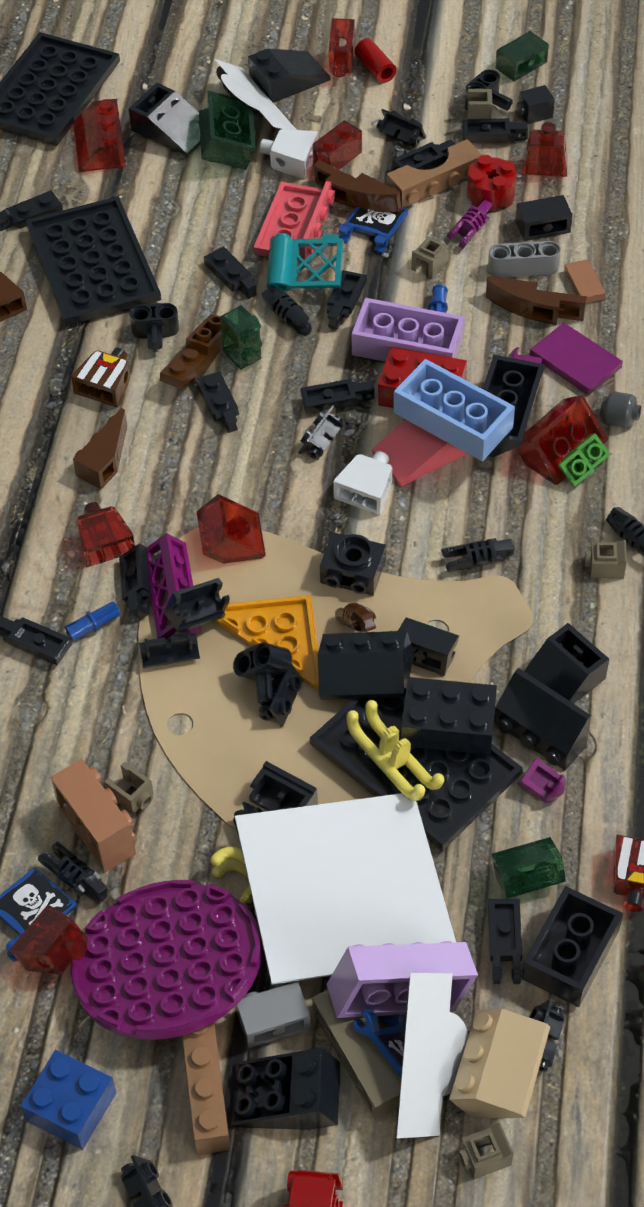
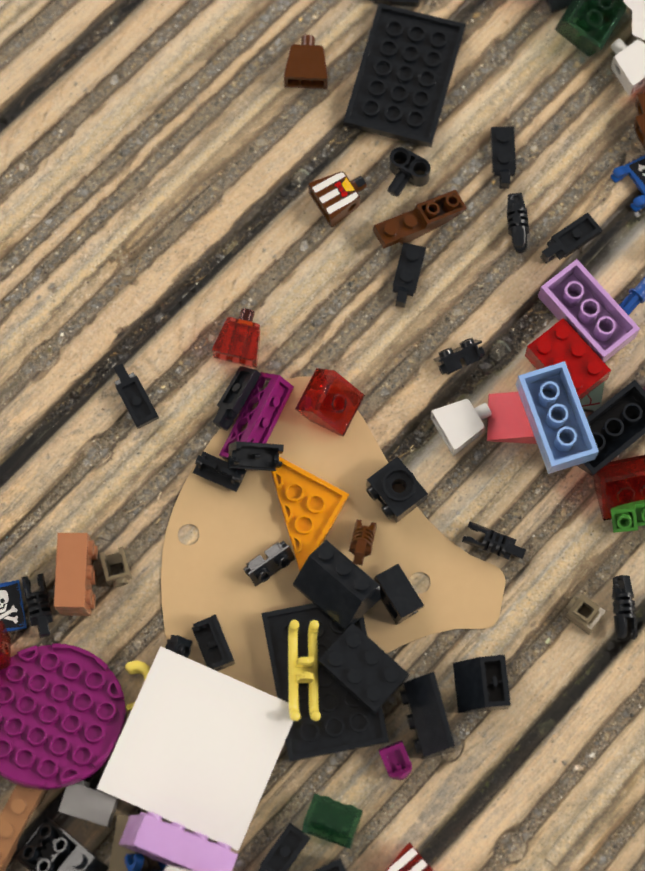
camera: 35 degrees right, 20 degrees up
blue axle [64,602,120,642] -> none
reddish brown slope [73,408,127,489] -> none
clear green brick [220,305,262,370] -> none
black beam [233,642,292,704] -> none
coral bracket [253,181,335,263] -> none
teal piece [267,233,344,292] -> none
black hinge [300,379,375,414] -> none

